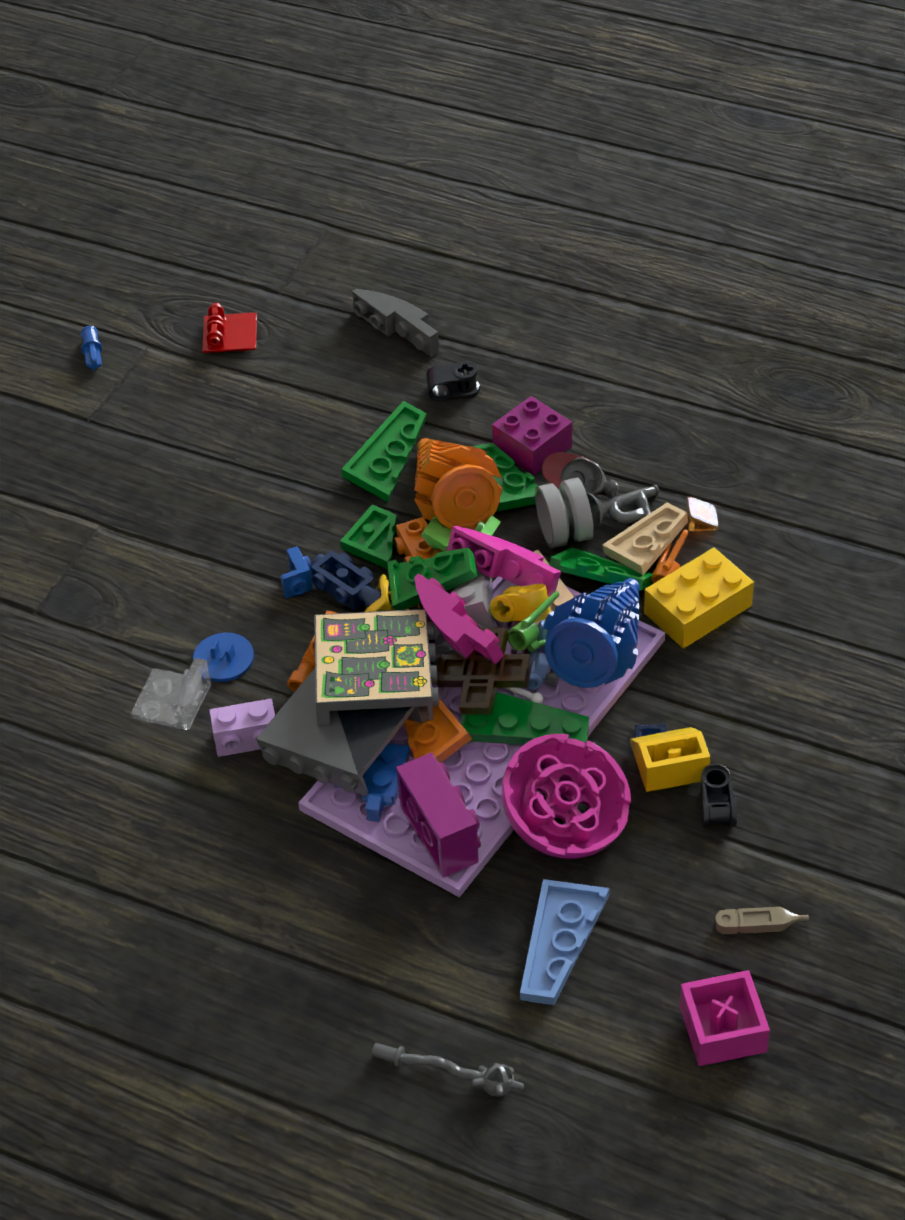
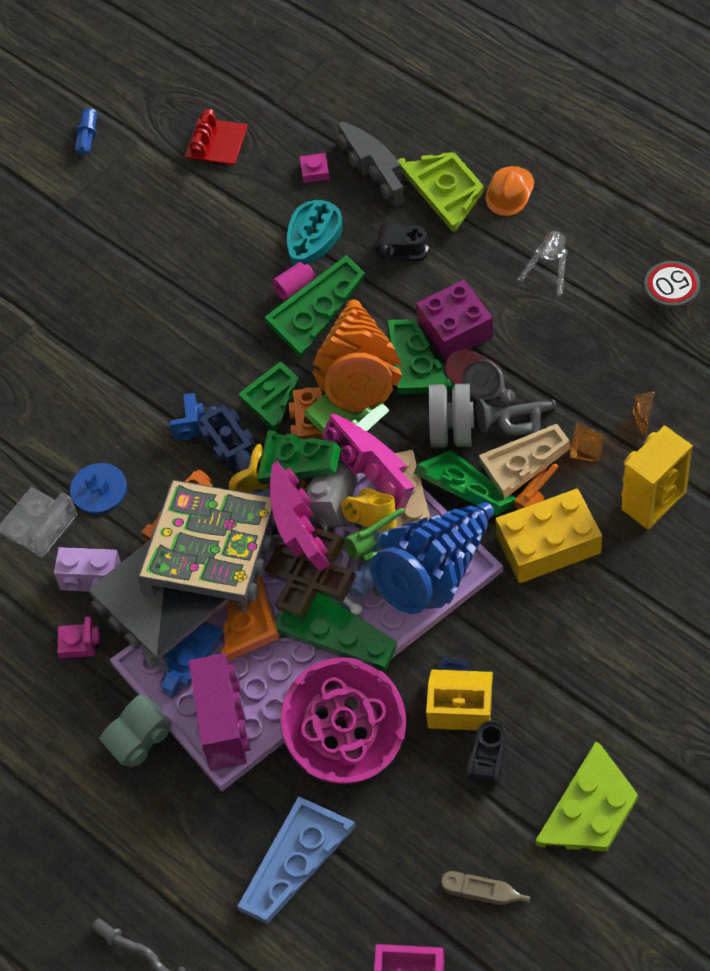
camera: 20 degrees right, 10 degrees up
none -> dark pink bracket [58,616,101,658]
none -> sand green brick [100,694,173,767]
none -> dark pink brick [272,262,315,302]
none -> teal piece [287,200,343,265]
none -> dark pink plate [300,153,329,183]
none -> lime wing [398,152,484,232]
none -> orange piece [486,166,534,216]
none -> clear plant [518,231,568,297]
none -> lime wing [536,742,638,852]
none -> yellow brick [621,425,693,530]
none -> clear orange slope [633,391,655,434]
none -> piece [644,261,700,308]

